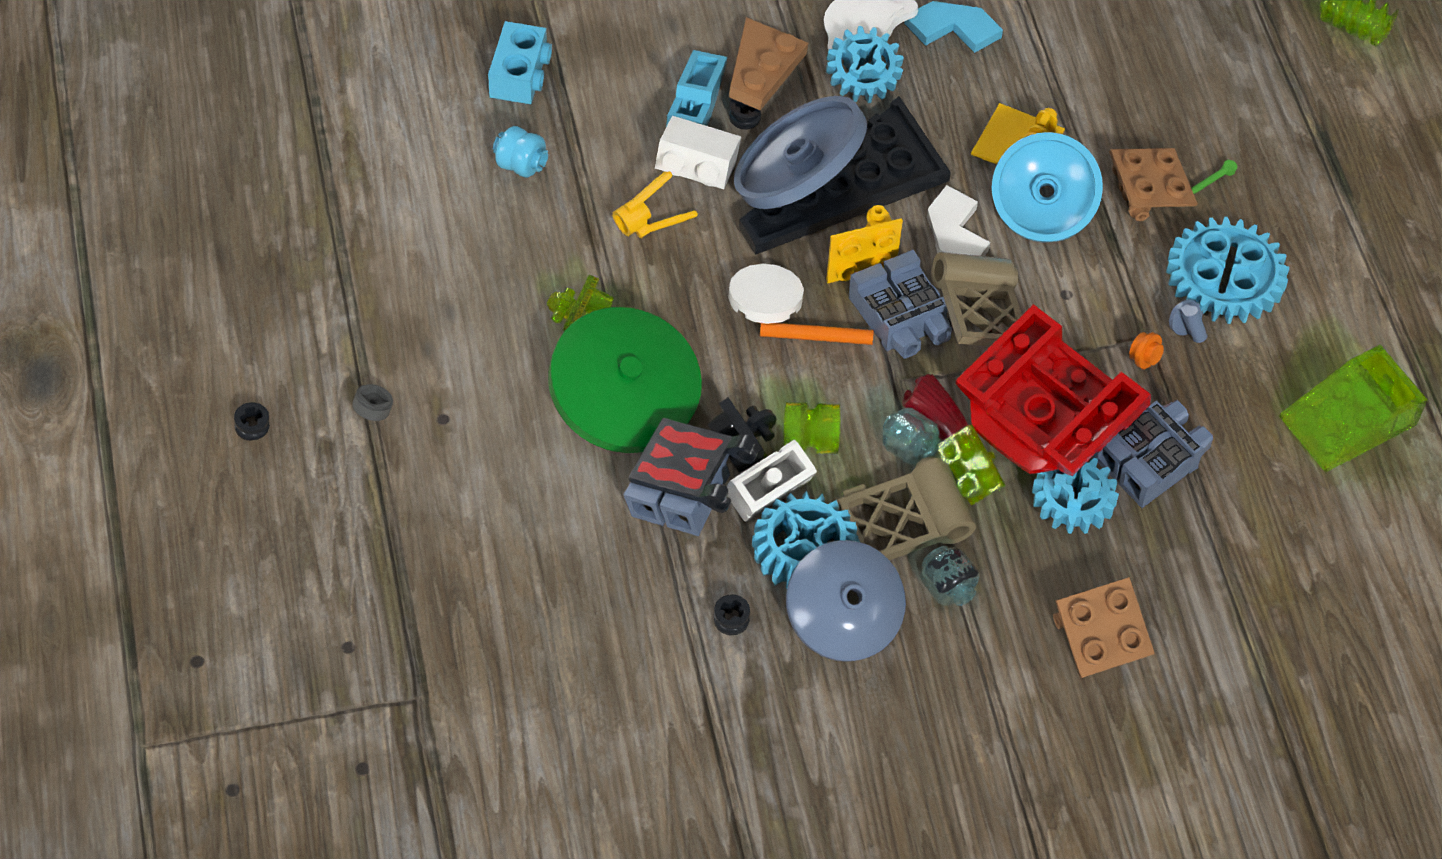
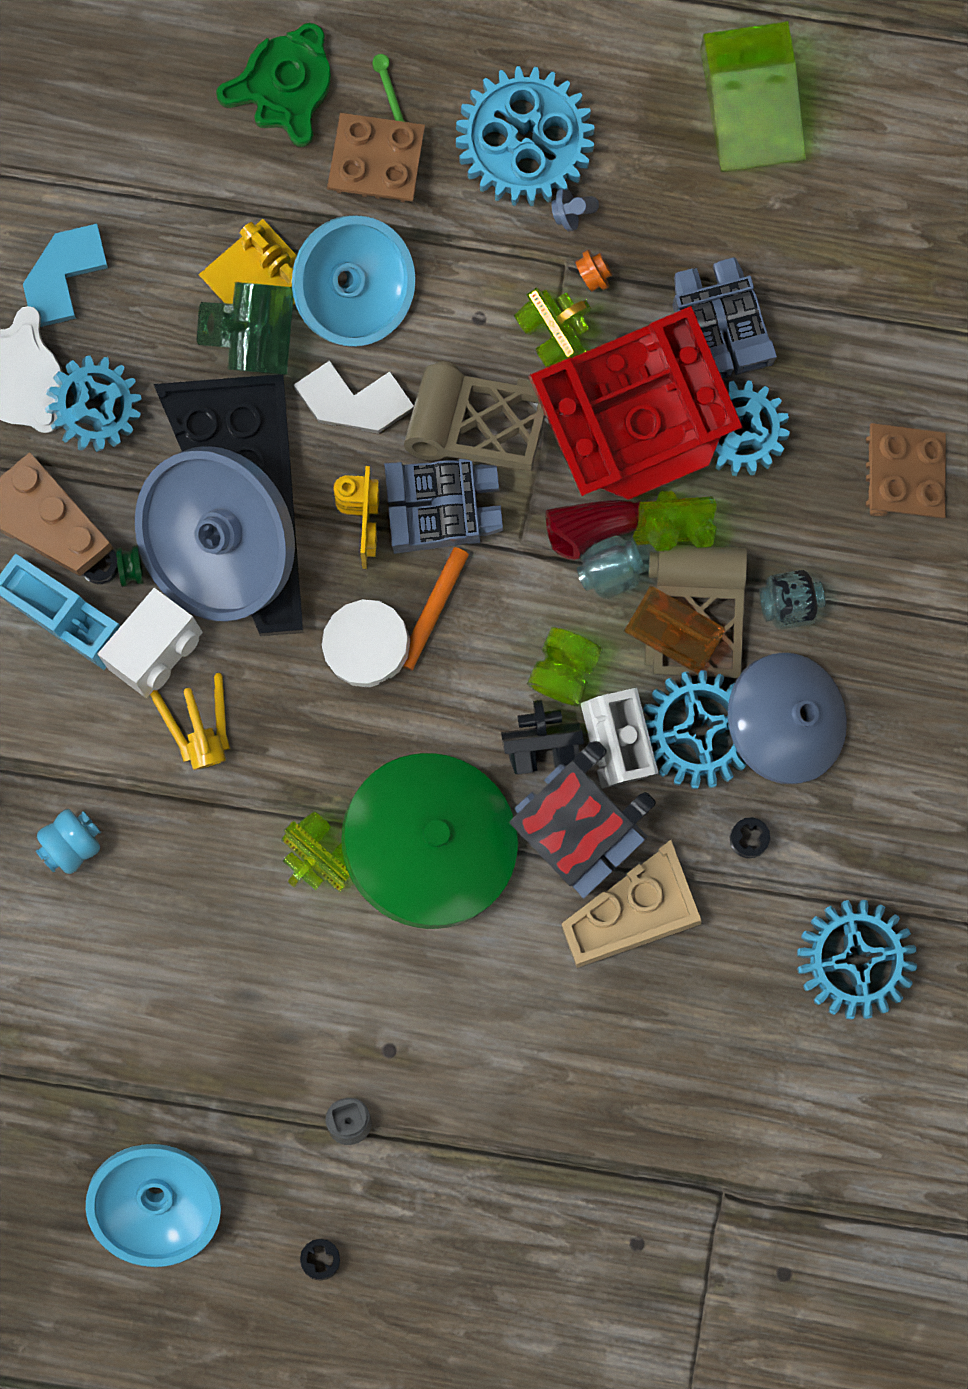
camera: 70 degrees left, 25 degrees up
none -> medium azure dish [85,1144,221,1267]
none -> dark green bush [116,545,144,587]
none -> clear green piece [196,282,293,375]
none -> green tile [216,23,331,147]
none -> clear neon green hips [514,287,592,367]
none -> tan wing [561,840,701,968]
none -> clear orange slope [624,586,725,675]
none -> medium azure gear [797,900,917,1020]

